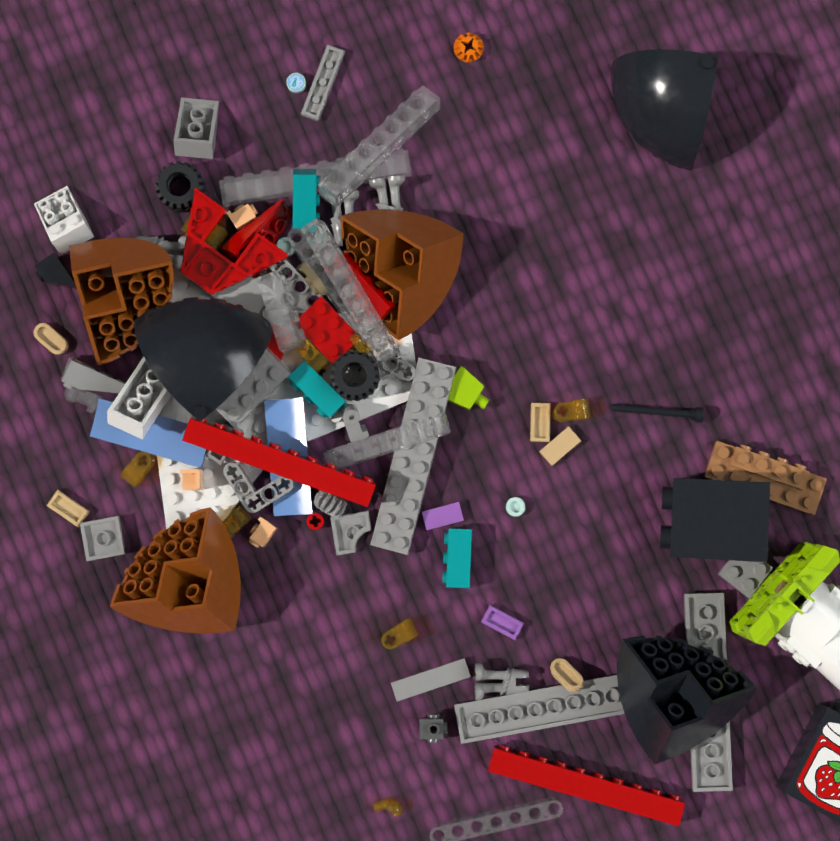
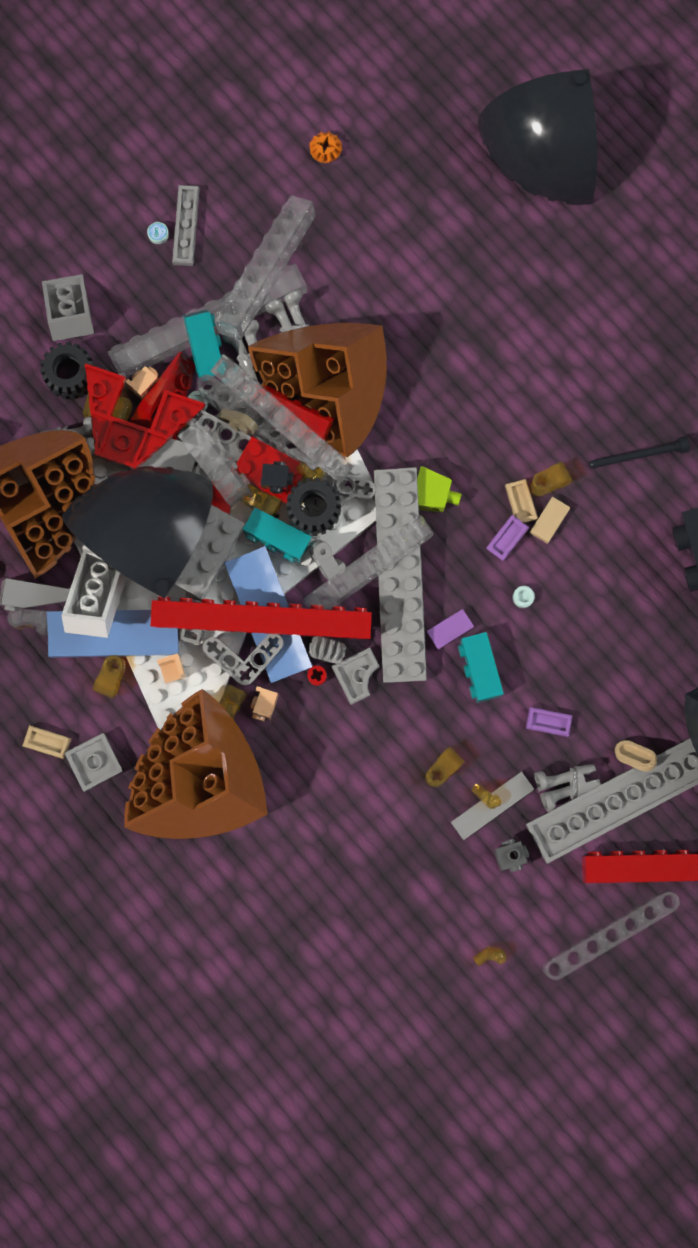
camera: 20 degrees left, 5 degrees down
none -> black brick [261,461,294,494]
none -> clear yellow arm [472,784,501,809]
none -> medium lavender tile [486,515,529,561]

